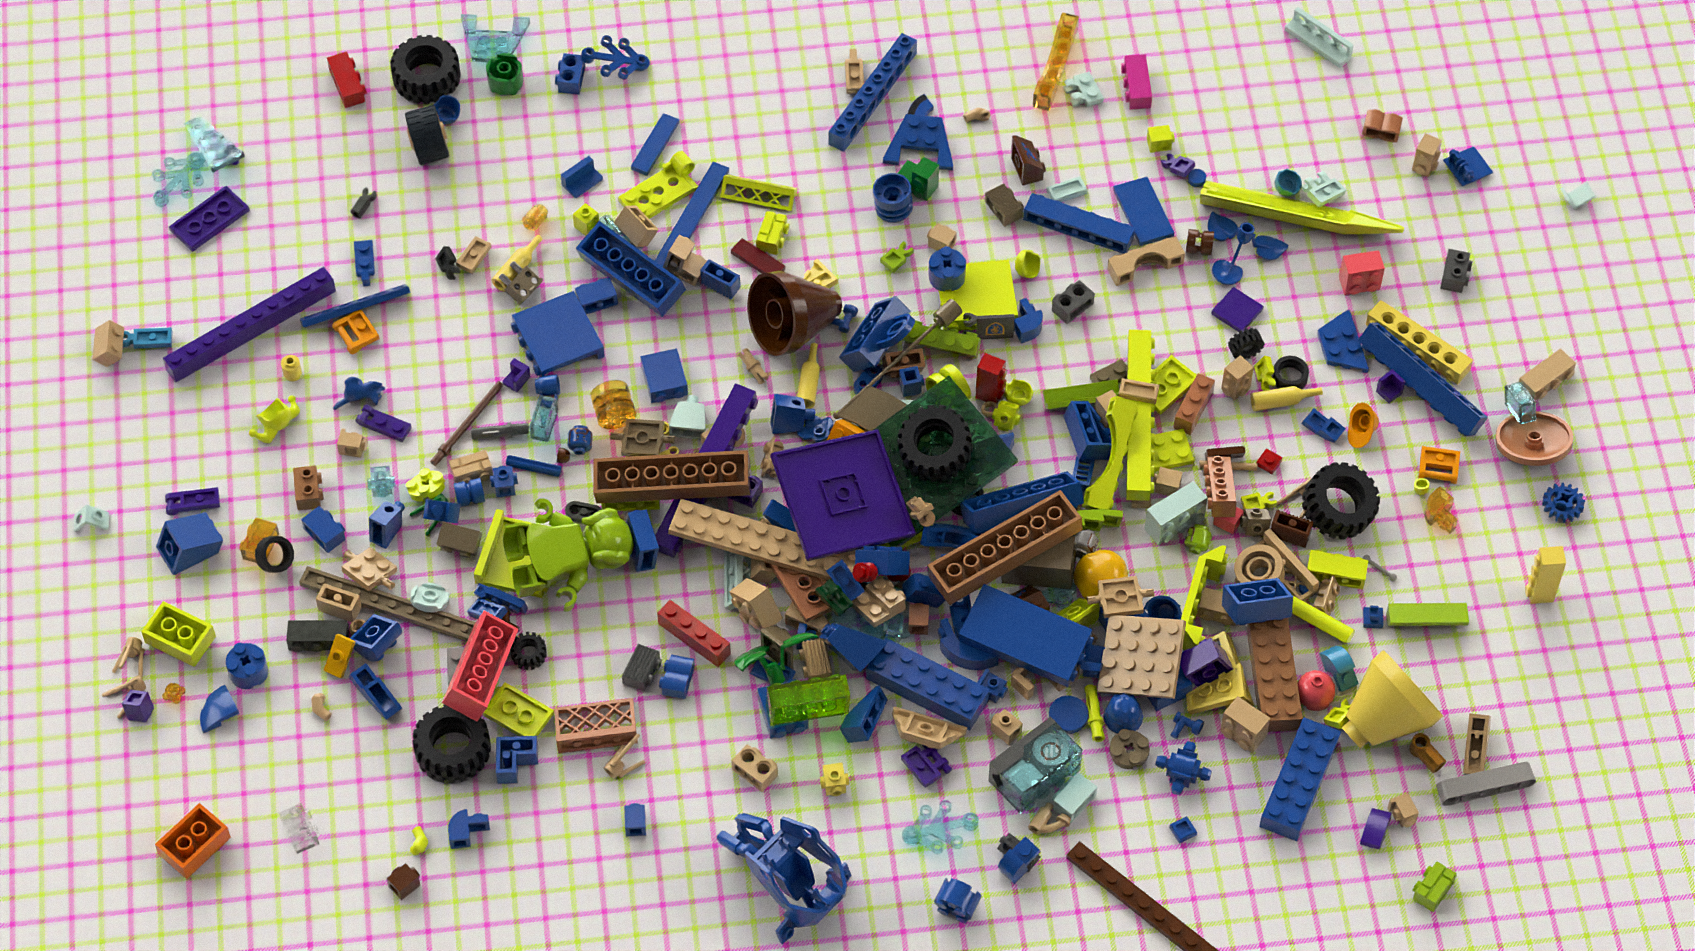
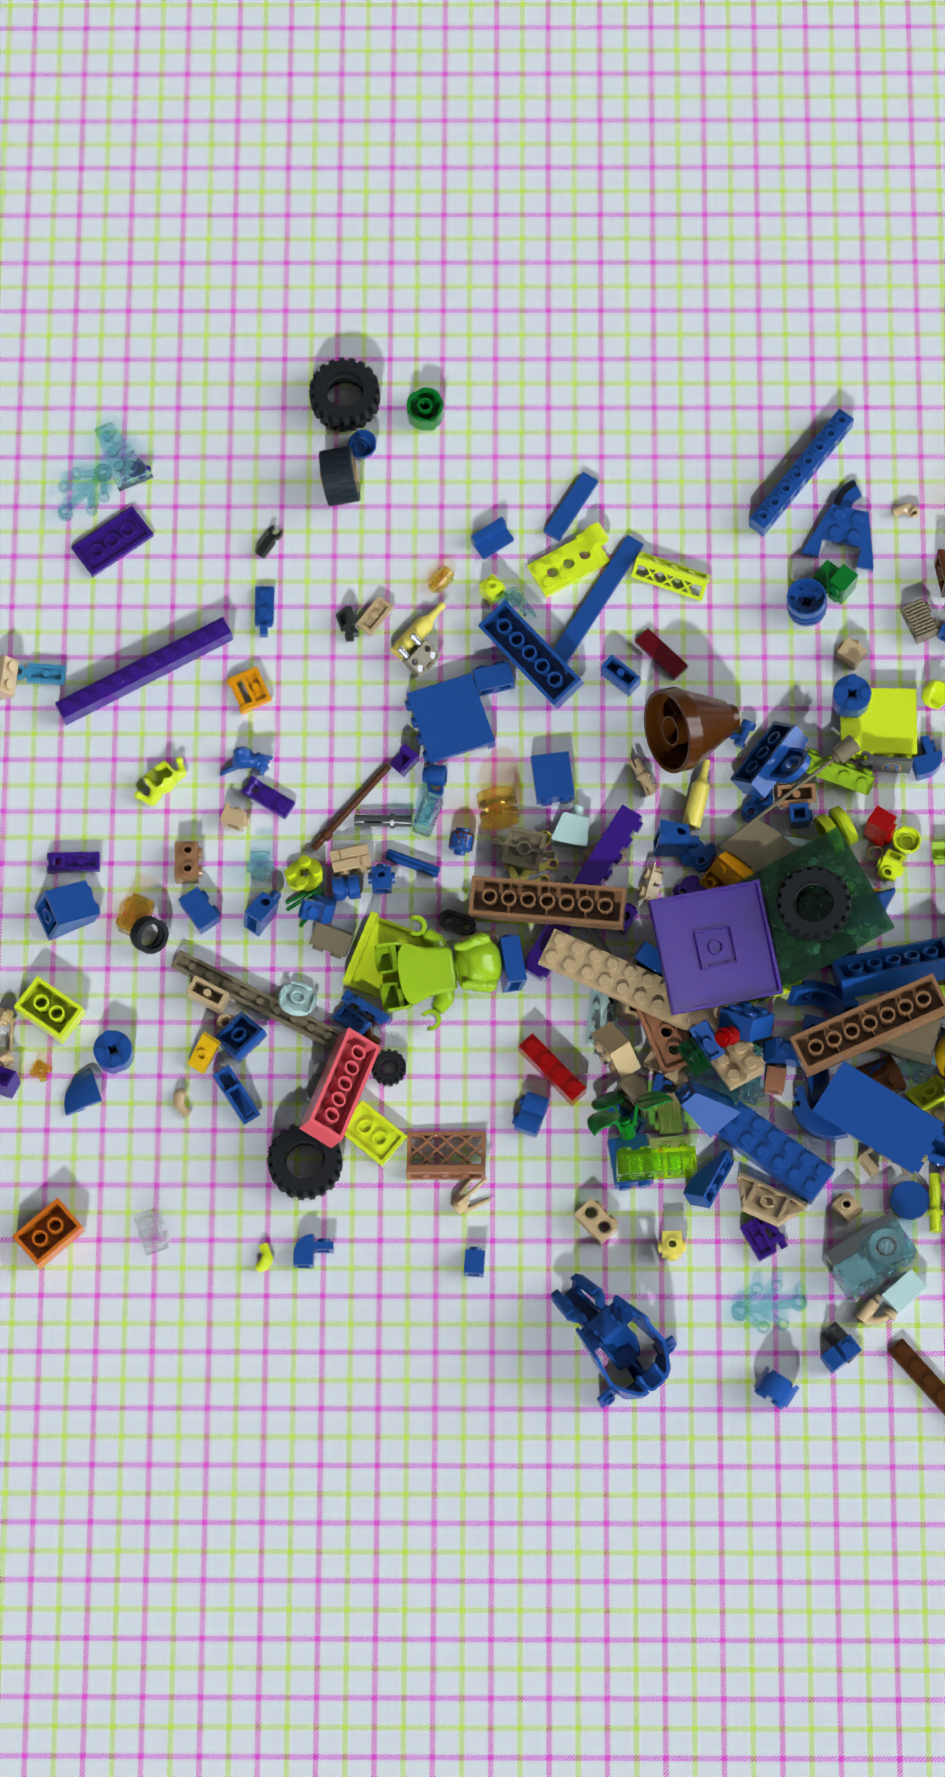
camera: 10 degrees right, 15 degrees up
light yellow brick [281,355,302,381] -> none
pearl dark grey brick [286,620,349,652] -> none
blue tile [300,284,411,328] -> none
red brick [326,51,367,108] -> none
tan plate [342,547,397,591] -> none
reddish brown brick [387,863,420,901] -> none
clear light blue wing [461,14,530,62] -> none
blue brick [496,736,538,784] -> none
blue brick [555,53,586,95] -> none
reddish brown hinge [556,448,571,463] -> none
blue plant [580,35,650,80] -> none
tan brick [614,205,659,247] -> none
dark grey brick [622,644,662,691] -> none
tan brick [663,235,707,286] -> none
neon yellow brick [756,211,790,255] -> none
light yellow wing [803,259,838,288] -> none
tan hinge [845,49,864,94] -> none
lime plate [880,241,914,273] -> none
tan hips [906,496,935,527] -> none
blue brick [977,668,1008,703] -> none

